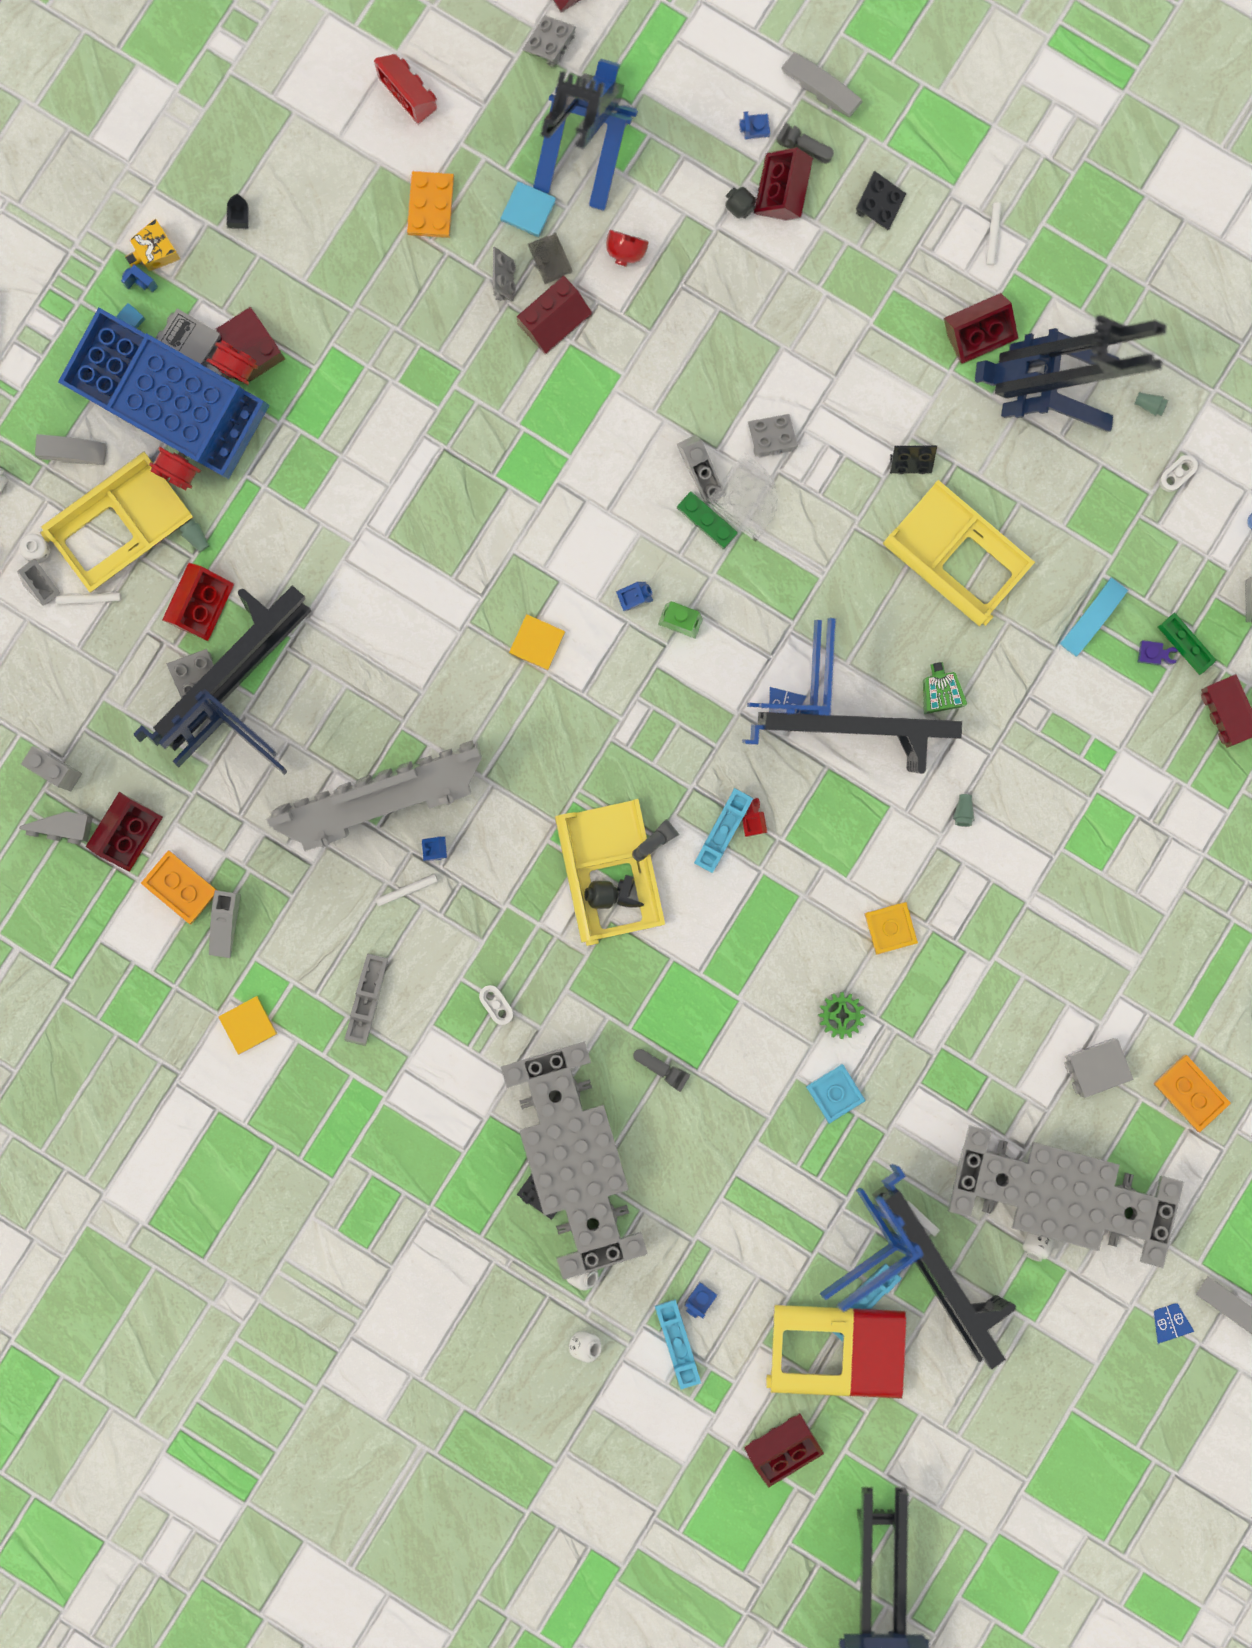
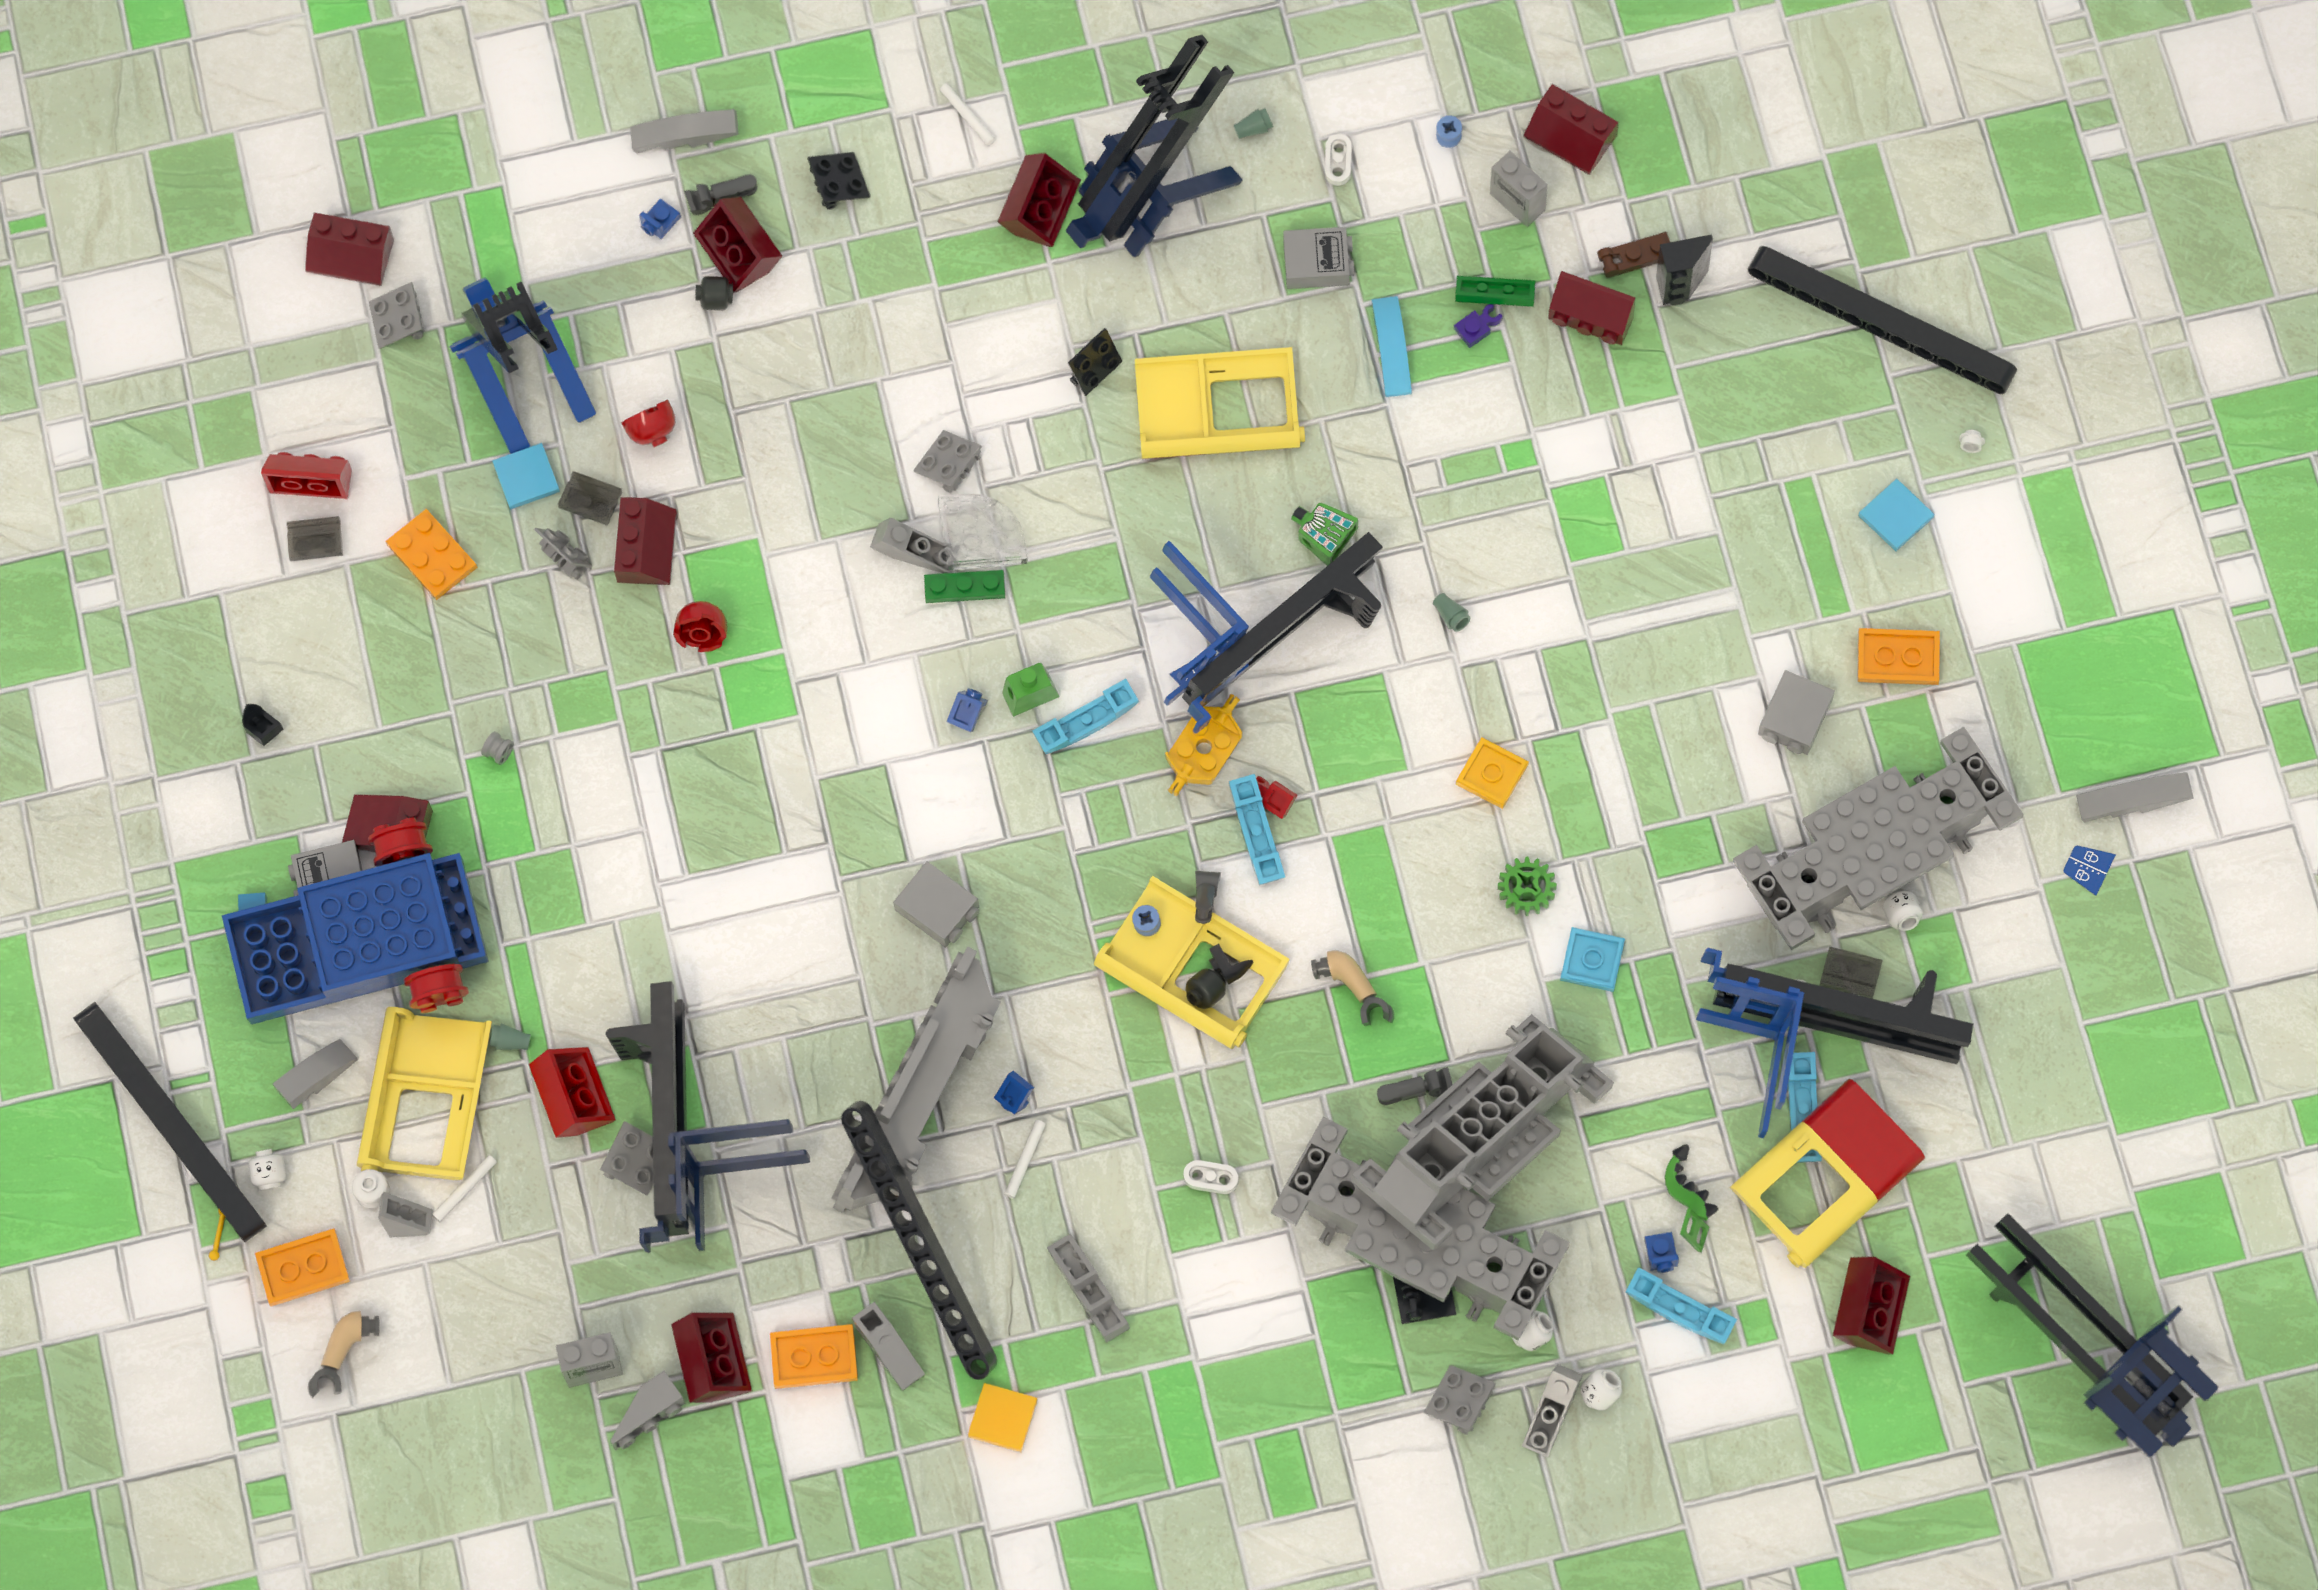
camera: 40 degrees left, 15 degrees down
blue bracket [121,265,158,293] -> none
torso [125,218,180,271] -> none
yellow tile [509,614,565,671] -> none
none -> clear smoke plate [286,516,343,561]
none -> light grey wheel [481,732,514,765]
none -> red cylinder [673,601,727,652]
none -> black beam [841,1101,997,1380]
none -> light grey brick [893,861,980,948]
none -> medium azure slope [1033,679,1139,754]
none -> medium blue wheel [1132,905,1161,937]
none -> yellow plate [1165,694,1242,796]
none -> light grey brick [1283,227,1354,289]
none -> piece [1311,950,1394,1026]
none -> light grey piece [1351,1014,1614,1251]
none -> light grey hinge [1424,1365,1496,1435]
none -> light grey slope [1522,1364,1583,1457]
none -> bright green piece [1665,1144,1718,1252]
none -> clear smoke plate [1819,946,1883,999]

